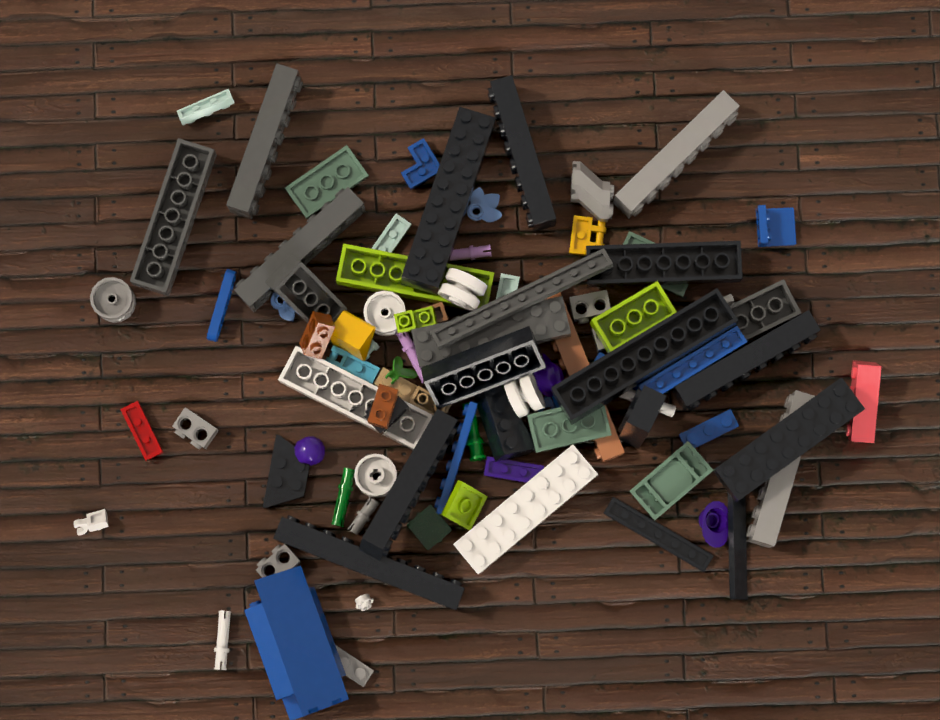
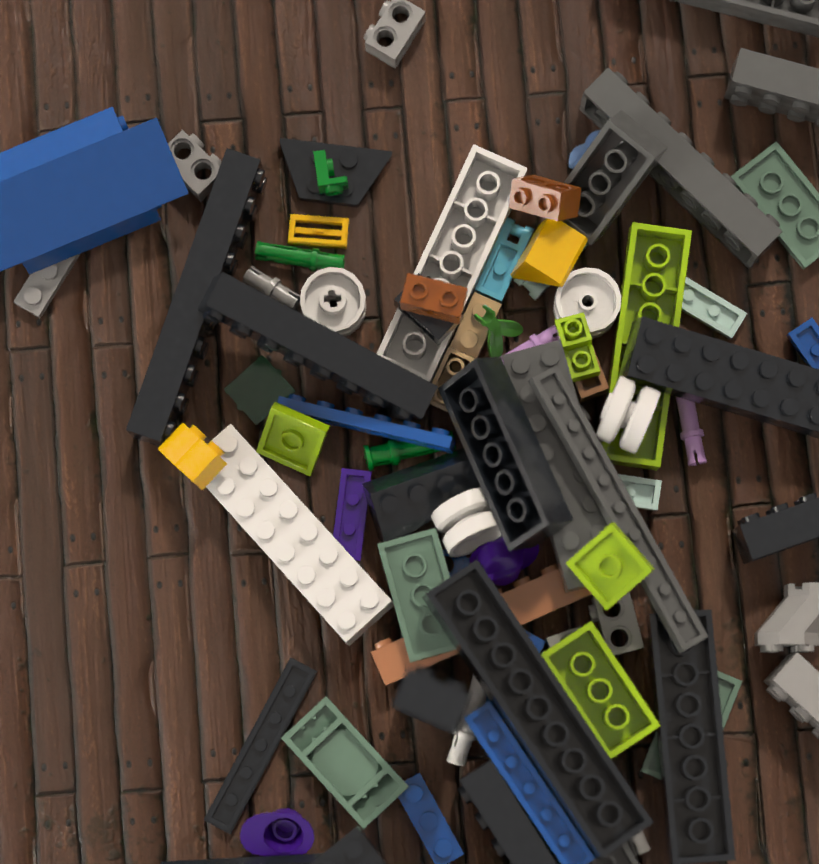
camera: 85 degrees right, 0 degrees up
blue beam [207,269,237,342] -> none
white pin [214,611,231,670] -> none
dark purple hair [294,436,325,466] -> none
white plate [355,594,374,611] -> none
medium blue plate [467,187,502,222] -> none
yellow plate [569,215,607,256] -> none
none -> yellow brick [158,423,227,490]
none -> yellow tile [288,214,349,249]
none -> green bracket [313,150,349,196]
none -> lime plate [566,522,655,611]

